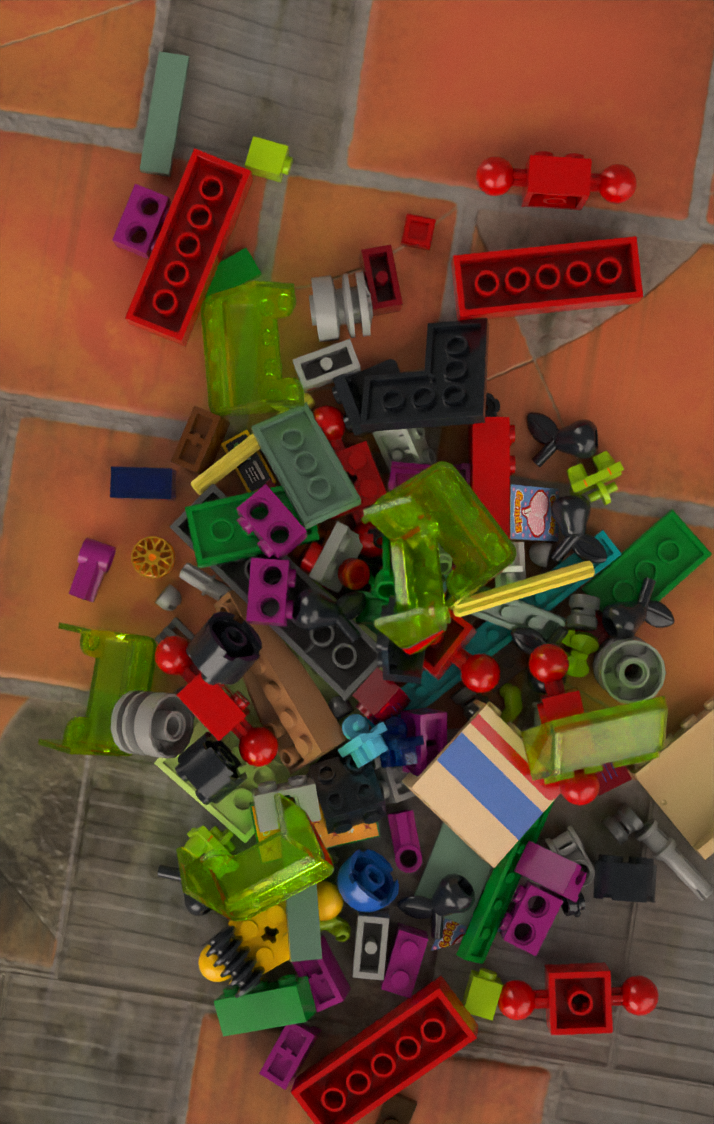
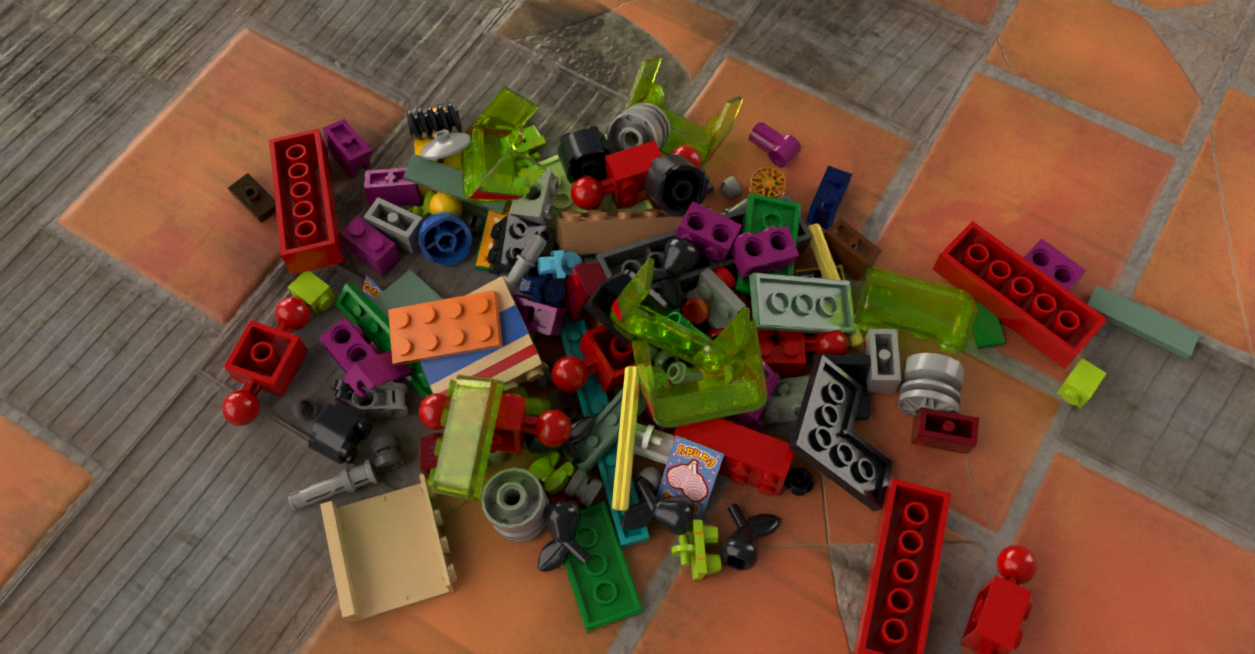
camera: 115 degrees right, 25 degrees down
green brick [214,974,317,1037] -> none
magenta piece [387,809,422,873] -> none
black piece [397,873,475,939] -> none
red tile [400,213,436,251] -> none
none -> dark grey hinge [291,398,317,421]
none -> orange plate [388,290,503,365]
none -> light grey dish [420,130,471,160]
none -> light grey axle [506,234,546,287]

